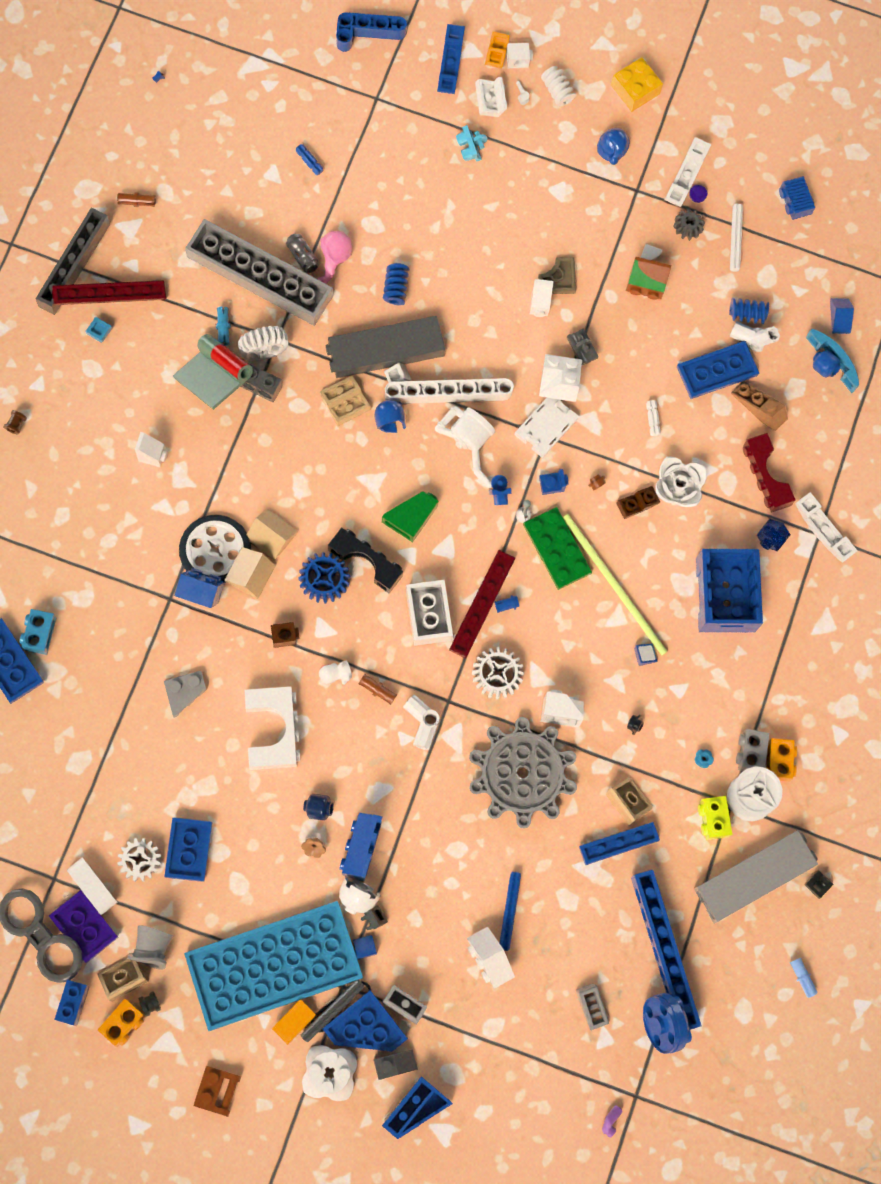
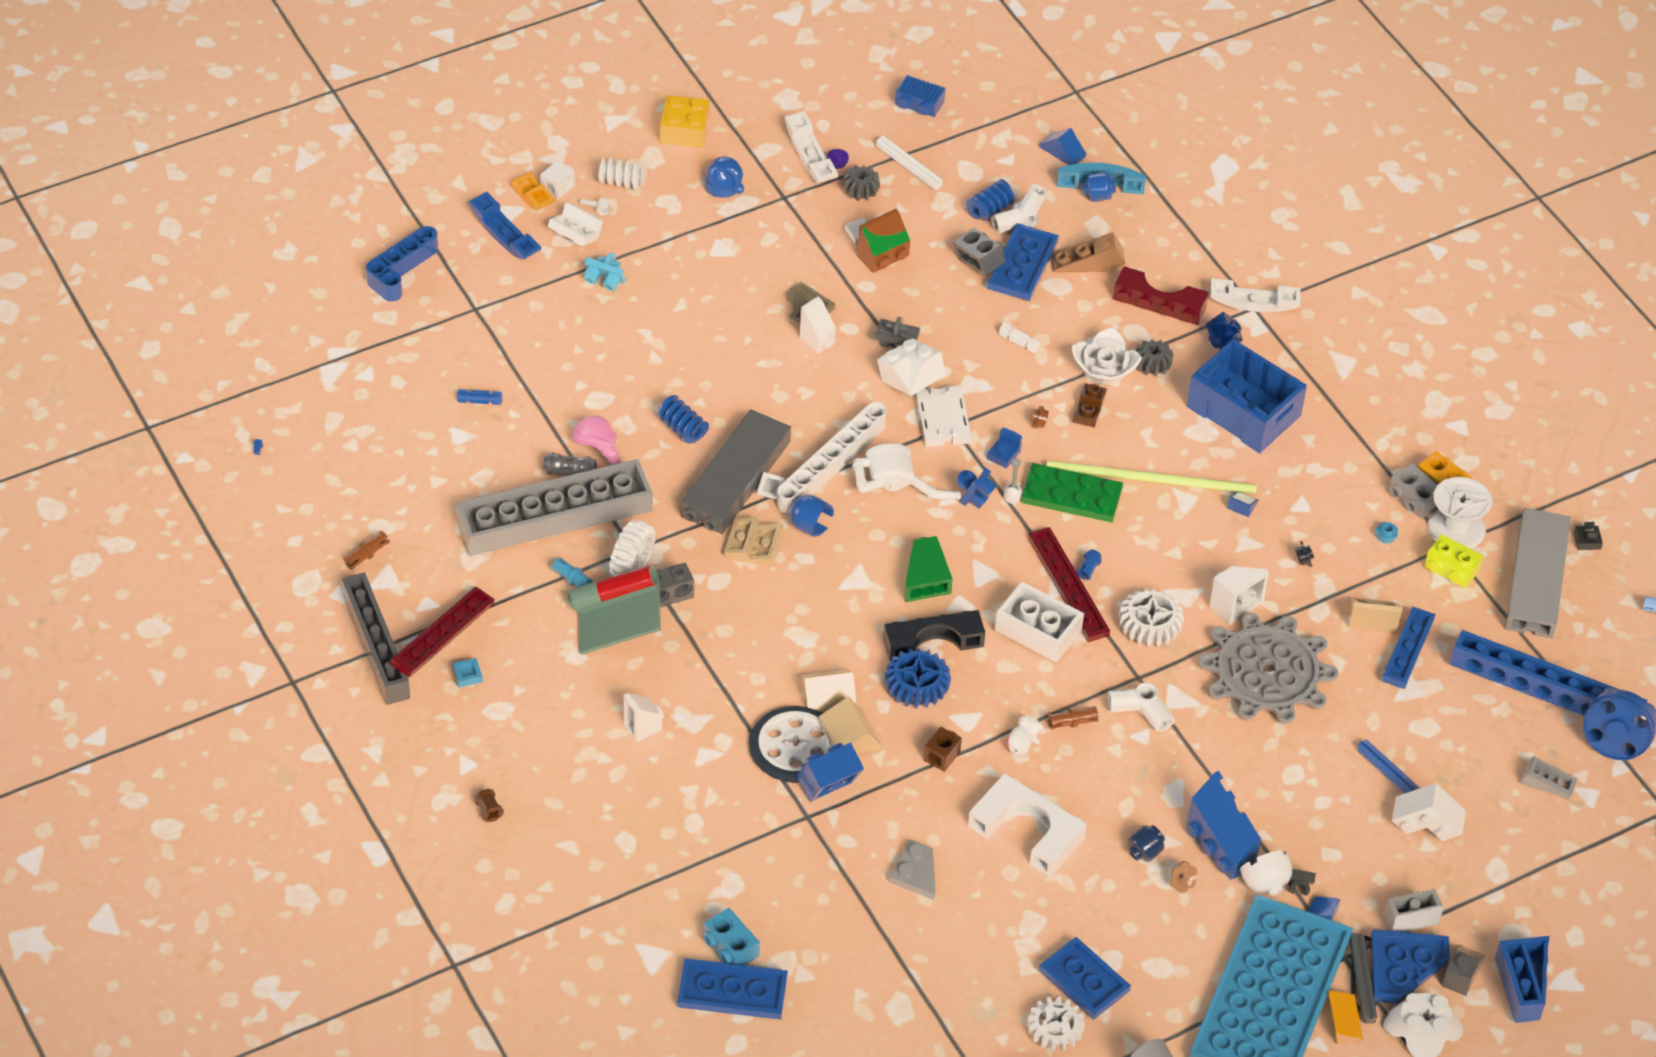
camera: 40 degrees left, 25 degrees down
none -> dark grey brick [953,228,1006,276]
none -> dark grey gear [1136,338,1173,377]

